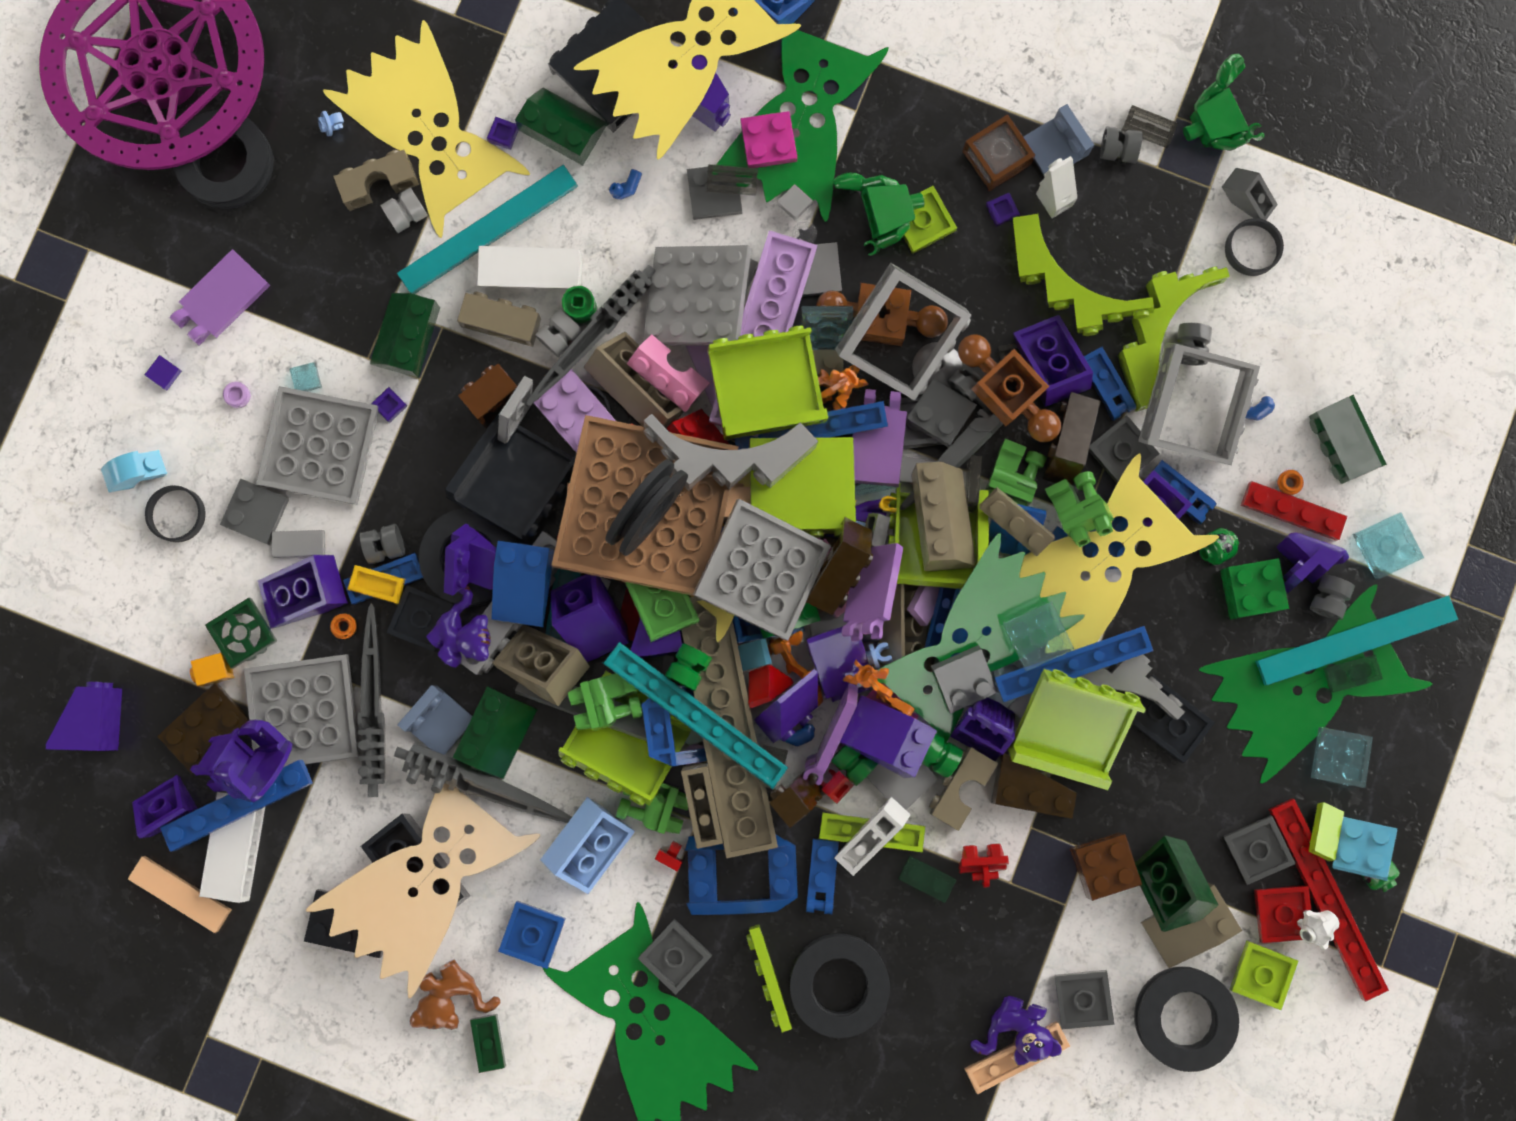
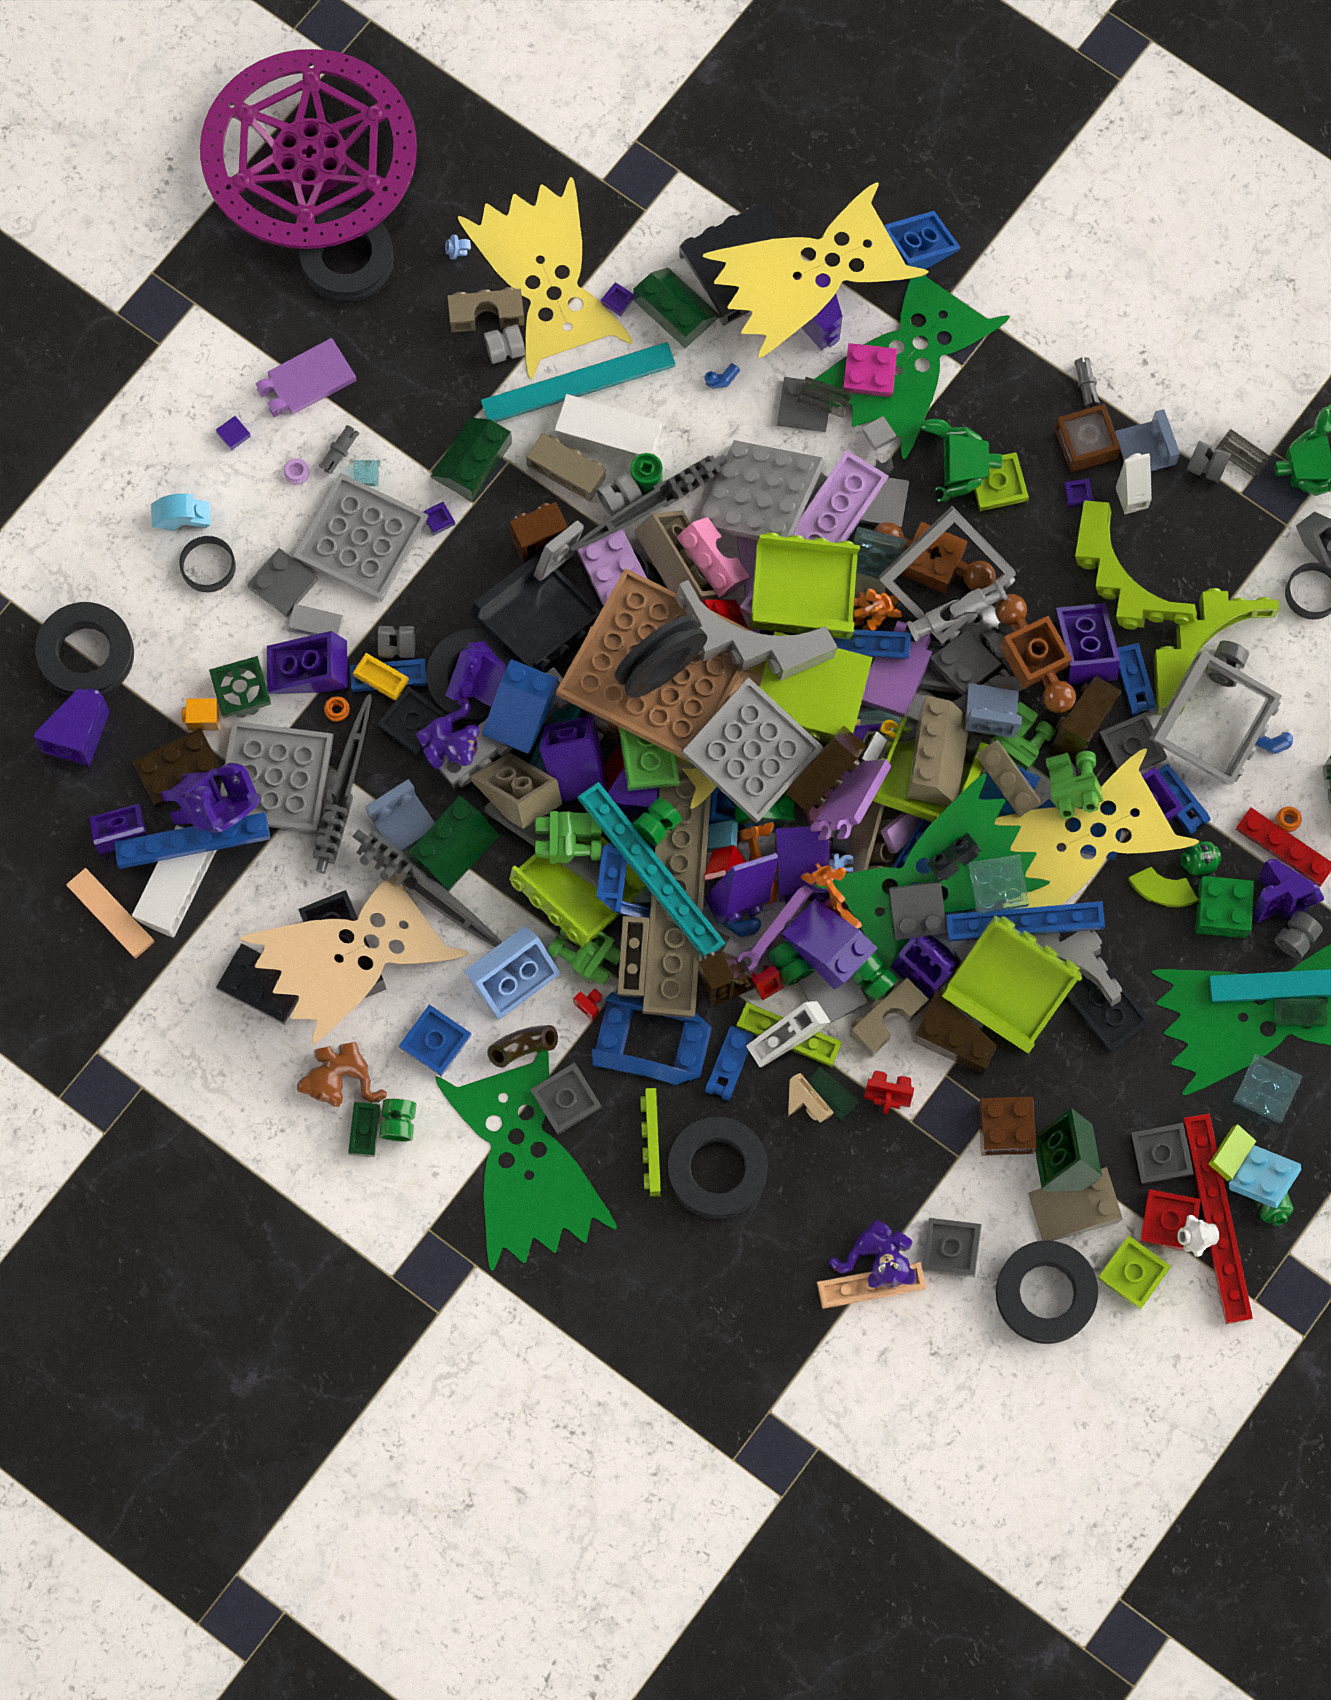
camera: 15 degrees right, 10 degrees down
none -> black tyre [35,602,134,697]
none -> dark grey pin [319,425,359,474]
none -> green wheel [379,1099,417,1142]
none -> dark brown cylinder [487,1025,558,1068]
none -> tan slope [788,1073,834,1123]
none -> light grey piece [906,579,1008,642]
none -> black hinge [926,832,982,882]
none -> sand blue bracket [964,684,1022,738]
none -> dark grey pin [1074,357,1100,409]
none -> lime tile [1128,867,1198,907]

